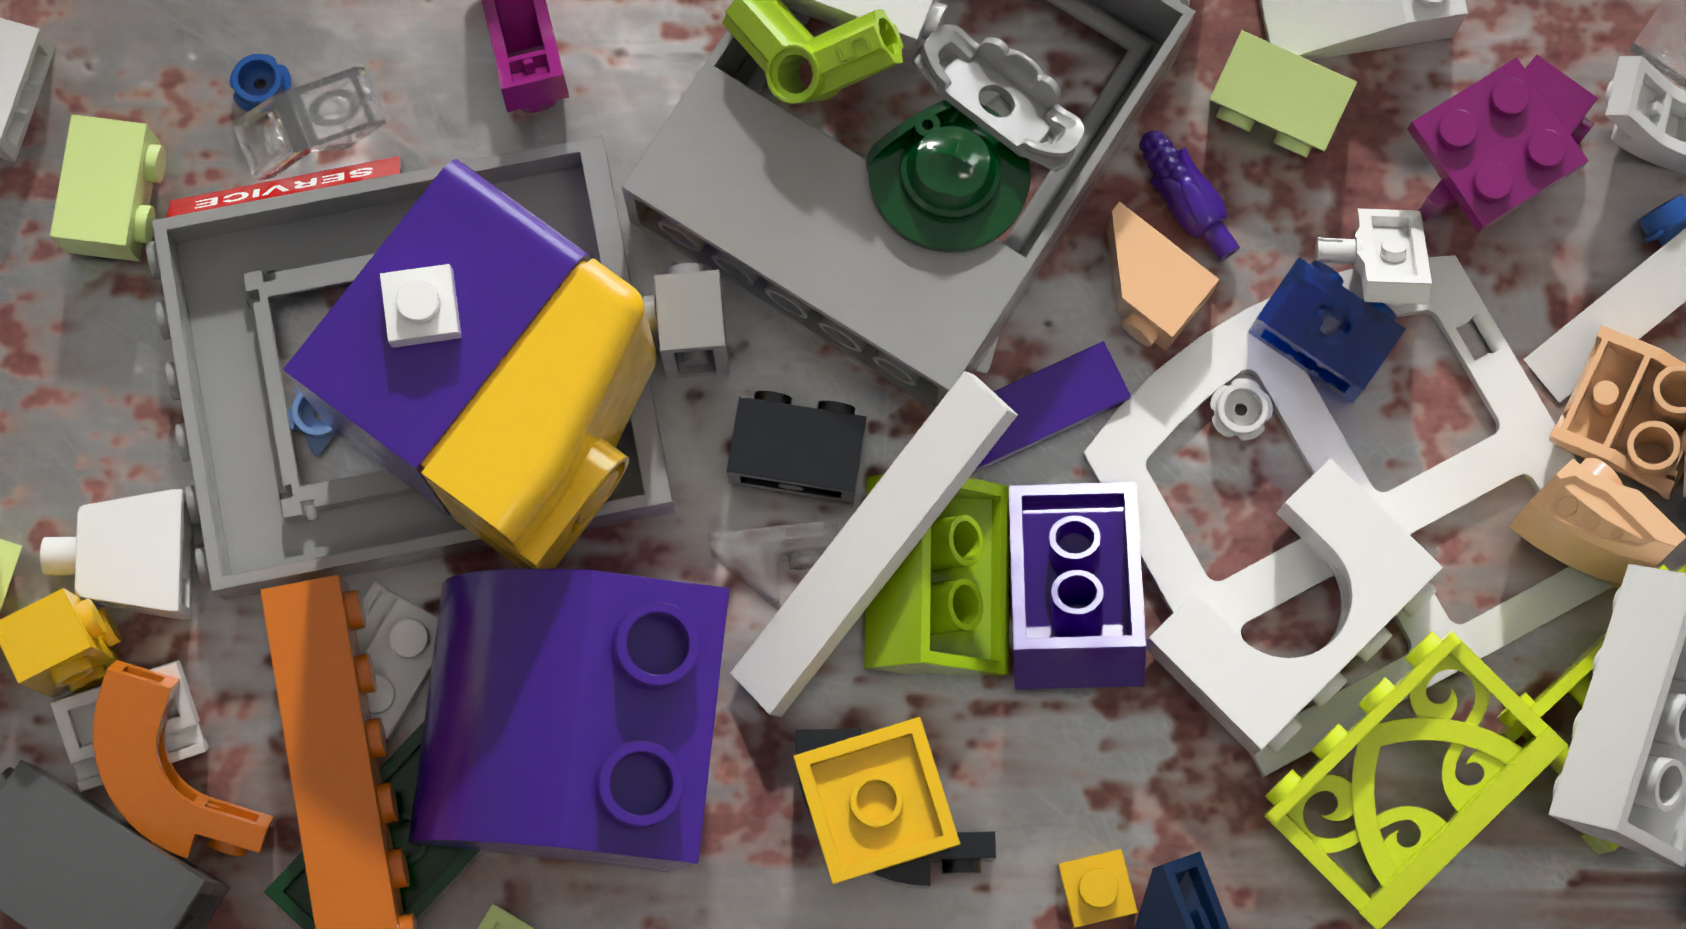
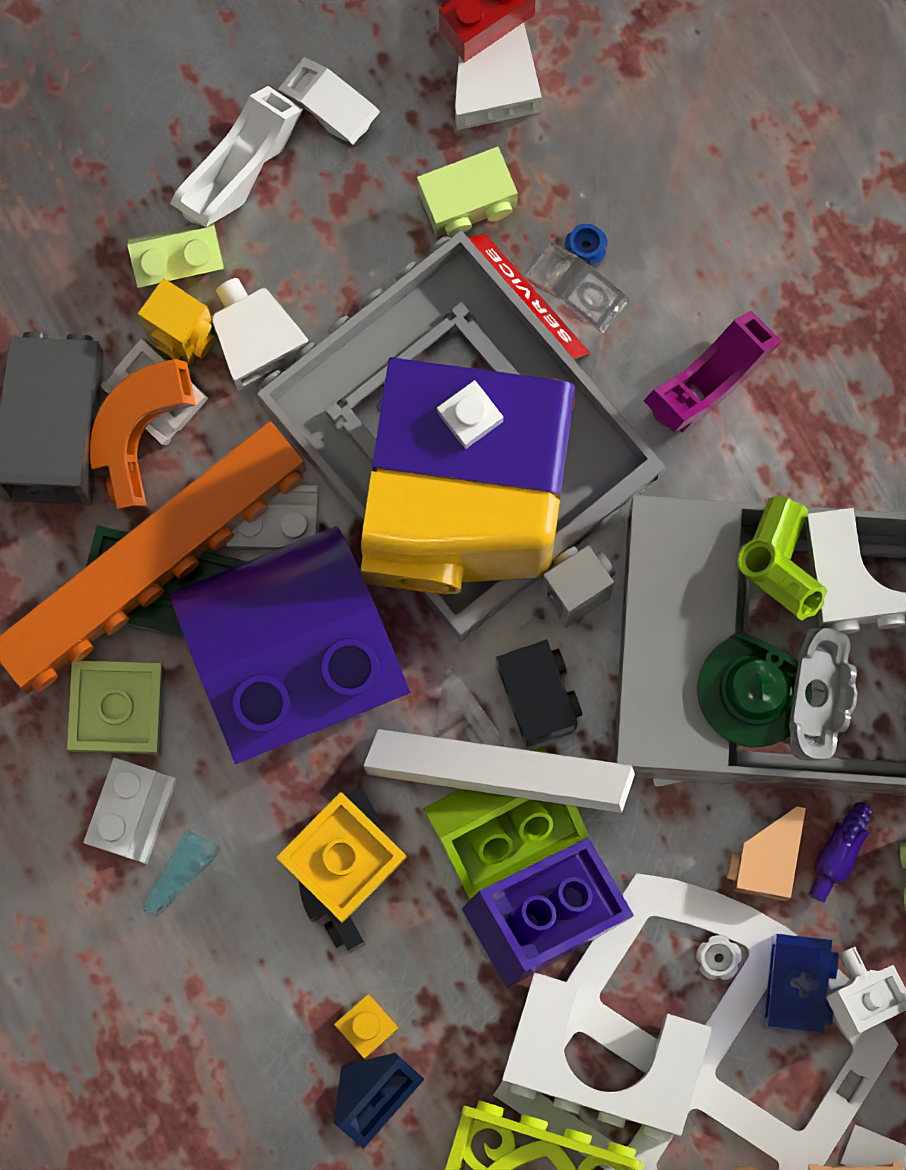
camera: 65 degrees right, 0 degrees up
dark purple tile [972,341,1131,474] -> none

